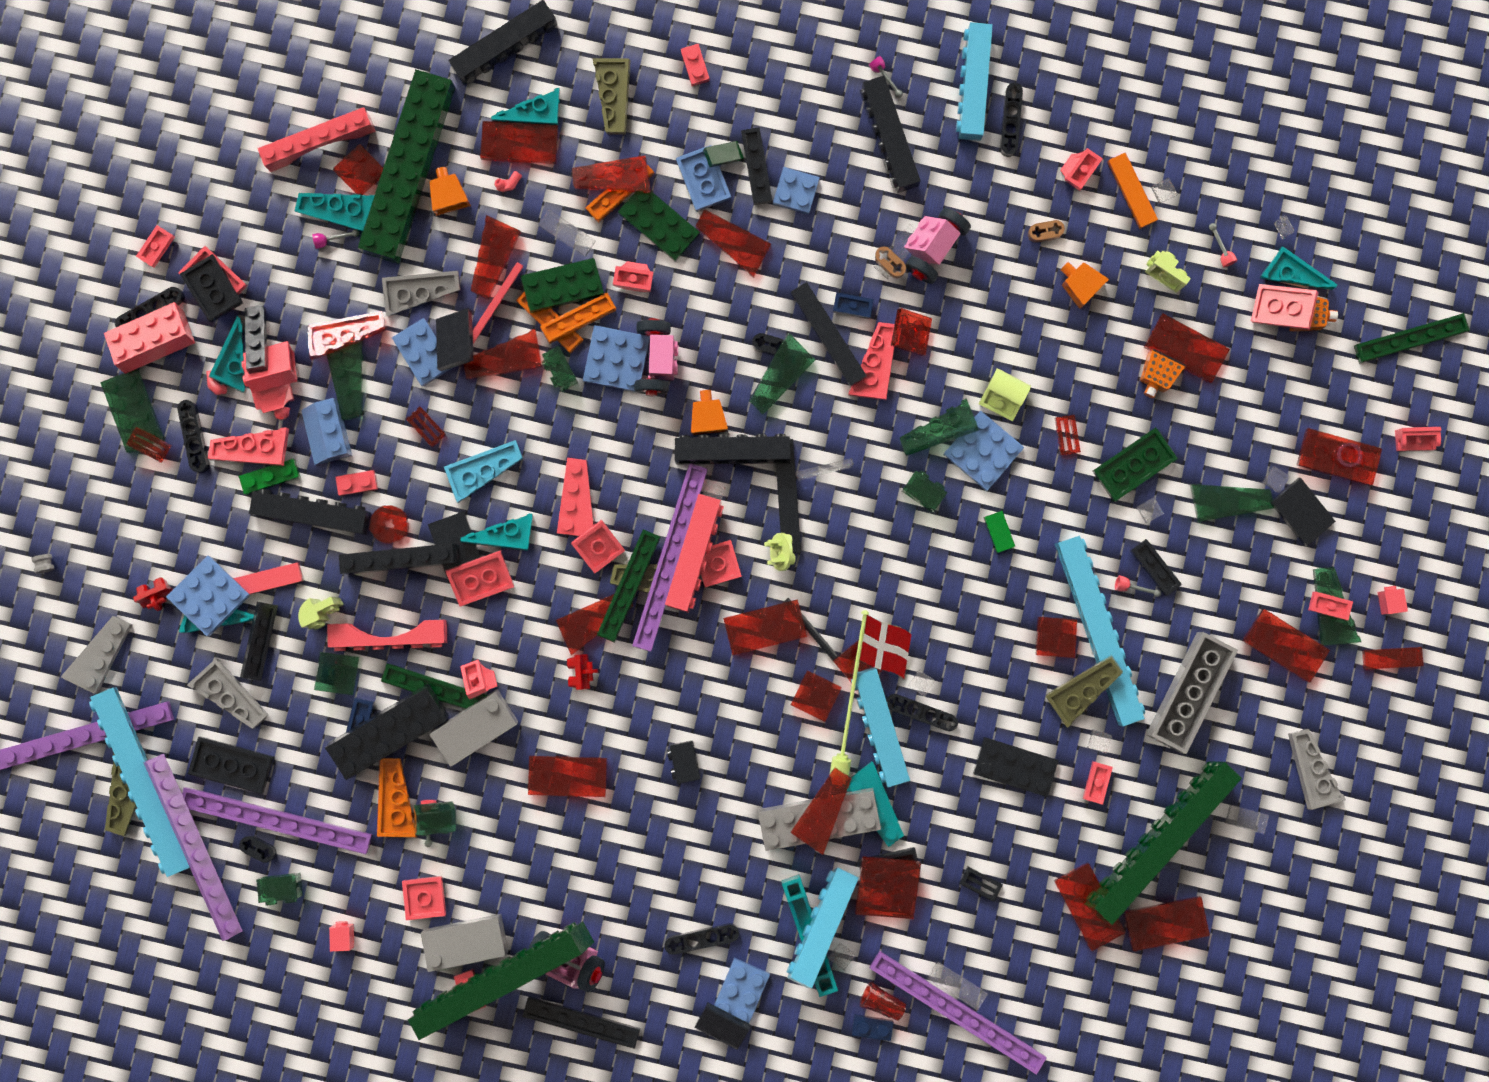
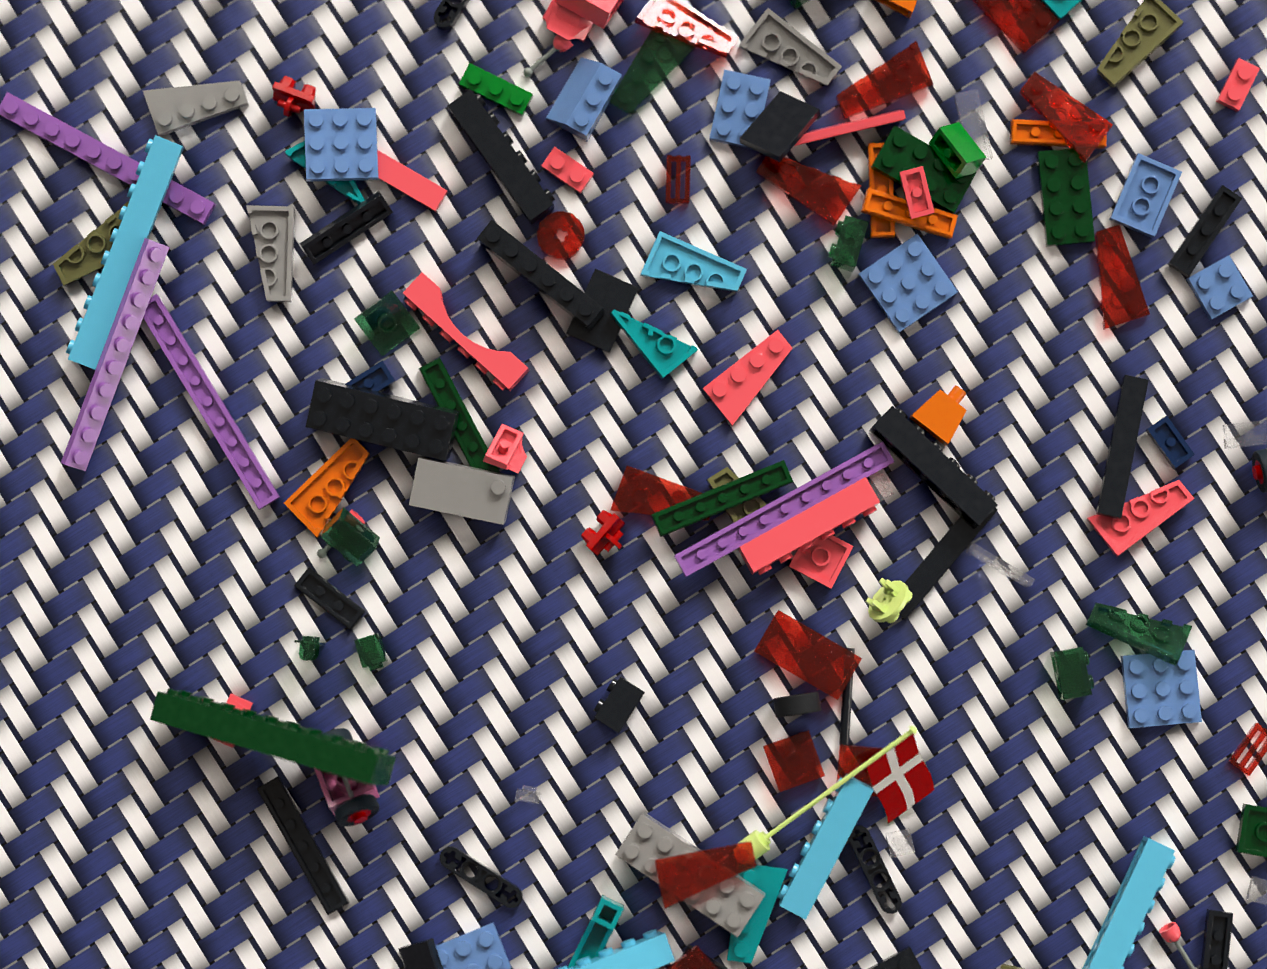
camera: 45 degrees right, 0 degrees up
black tile [188,736,274,794] -> none
coral wing [208,427,289,466] -> none
black beam [239,835,276,863] -> none
clear green brick [256,872,303,906] -> none
yellowish green brick [298,597,344,630] -> none
coral brick [329,921,354,952] -> none
coral plate [402,876,446,920] -> none
light grey brick [421,914,508,972] -> none
coral plate [446,550,514,607] -> none
coral arm [494,171,522,192] -> none
clear red plate [528,755,607,797] -> none
coral plate [571,520,625,574] -> none
coral slope [613,261,654,292] -> none
brick [634,318,679,396] -> none
tile [703,141,744,167] -> none
clear green wing [749,333,815,415] -> none
black beam [752,333,787,357] -> none
medium nougat beam [875,246,906,279] -> none
clear red plate [891,308,932,356] -> none
yellowish green brick [979,368,1031,421] -> none
green tile [983,511,1016,553] -> none
clear red plate [1035,617,1077,658] -> none
none -> black tile [294,567,366,630]
none -> clear green hinge [295,636,325,661]
none -> clear green brick [354,633,388,671]
none -> clear plate [515,785,541,804]
none -> black tyre [773,692,821,718]
none -> coral plate [899,166,935,219]
none -> green brick [929,122,986,179]

